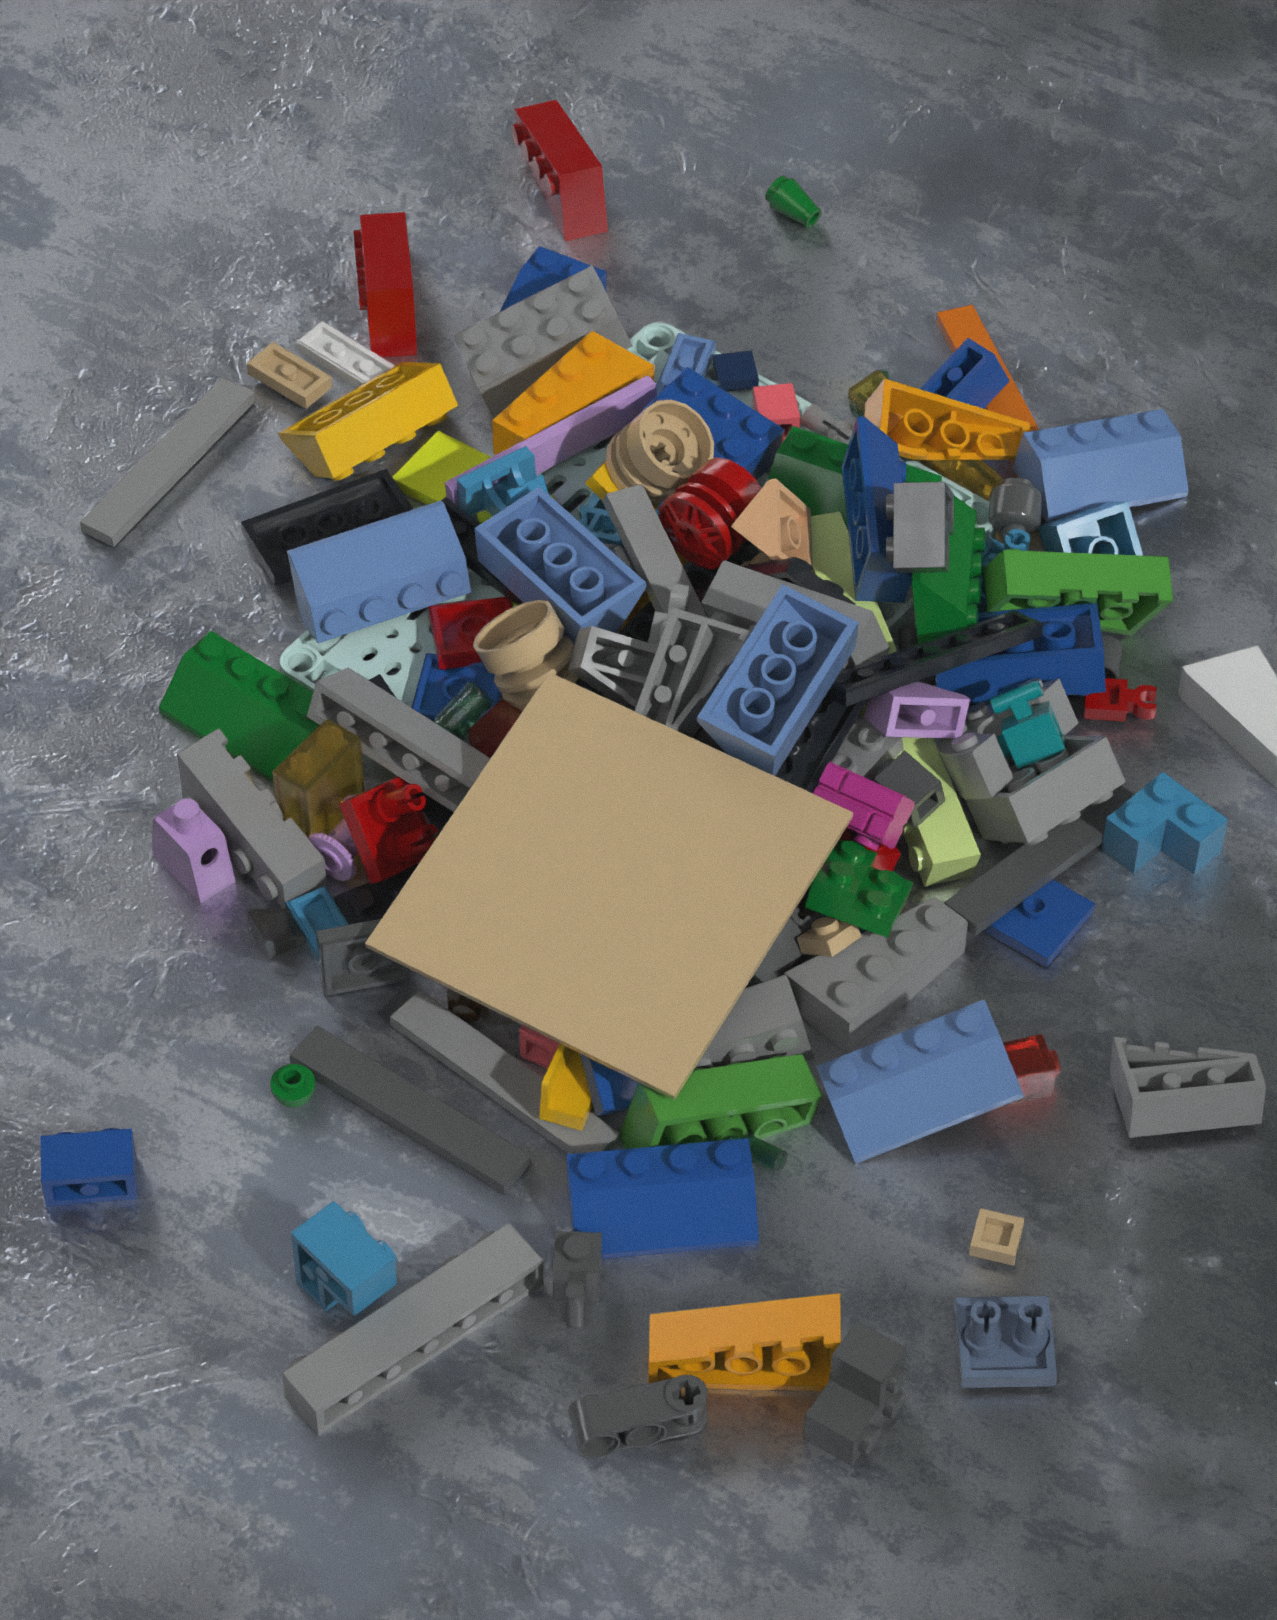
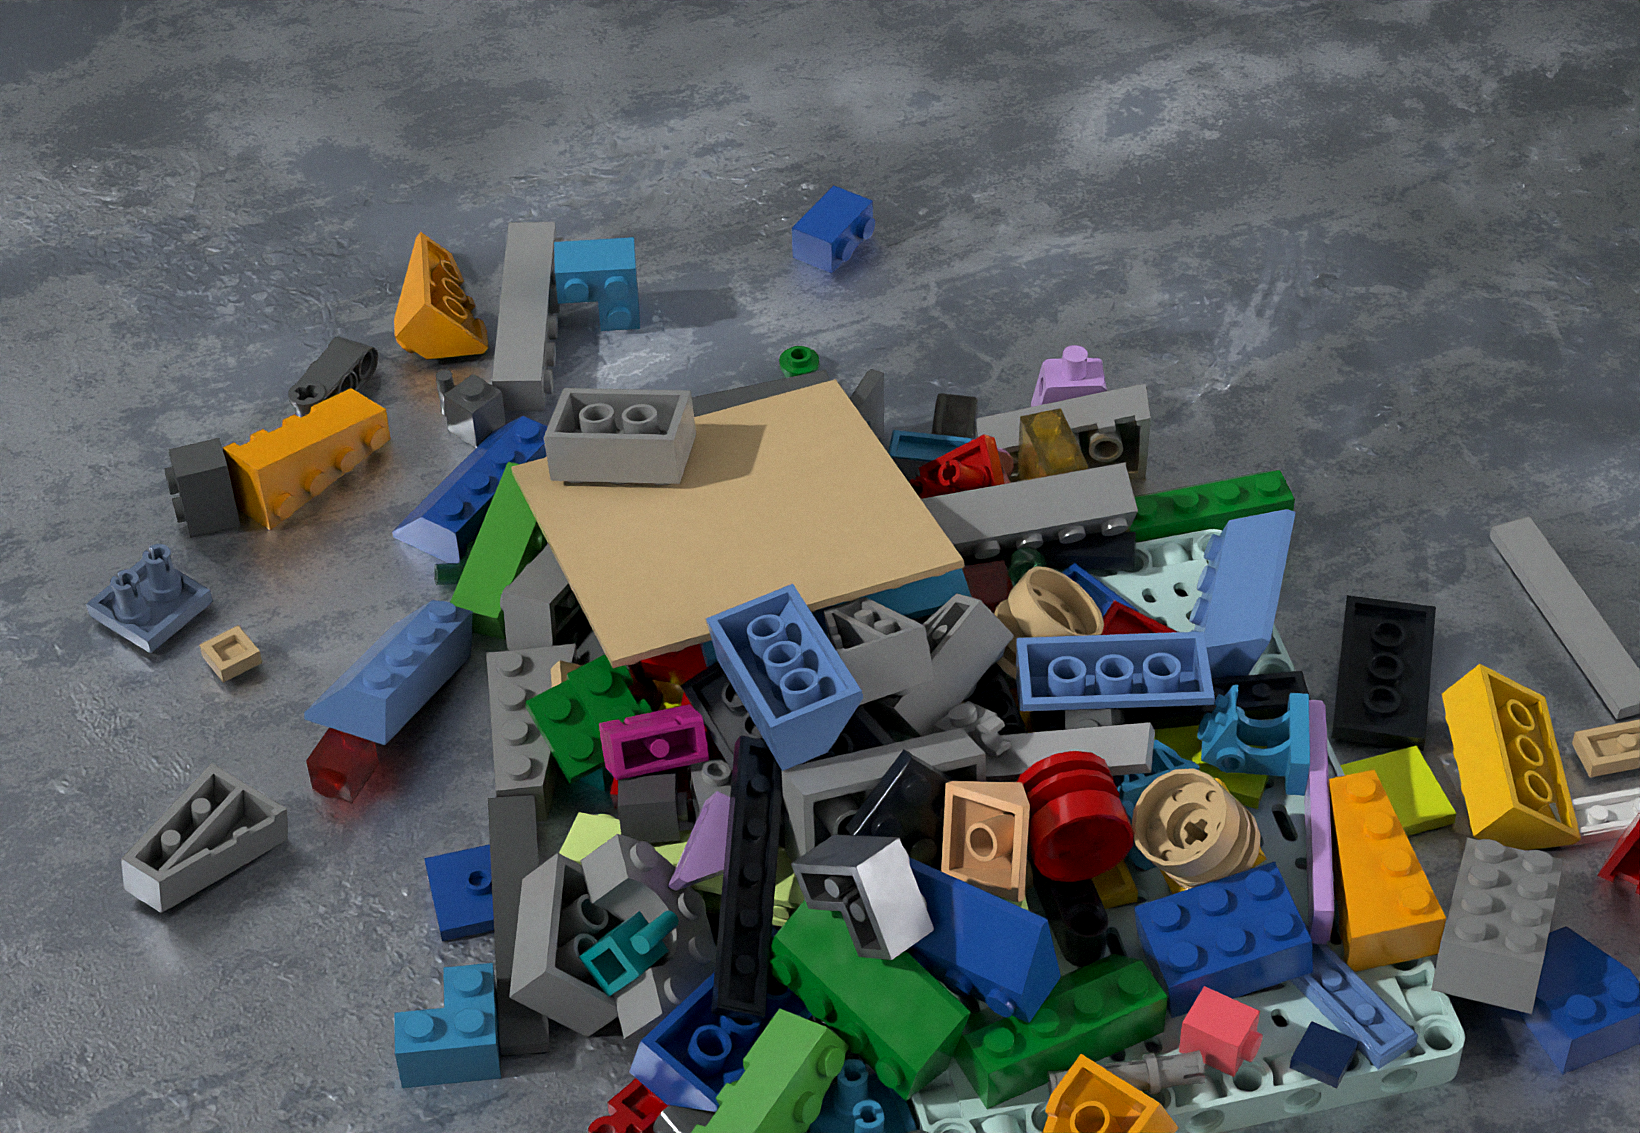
camera: 130 degrees right, 5 degrees down
none -> light orange wedge [394,232,489,360]
none -> light grey brick [544,388,696,485]

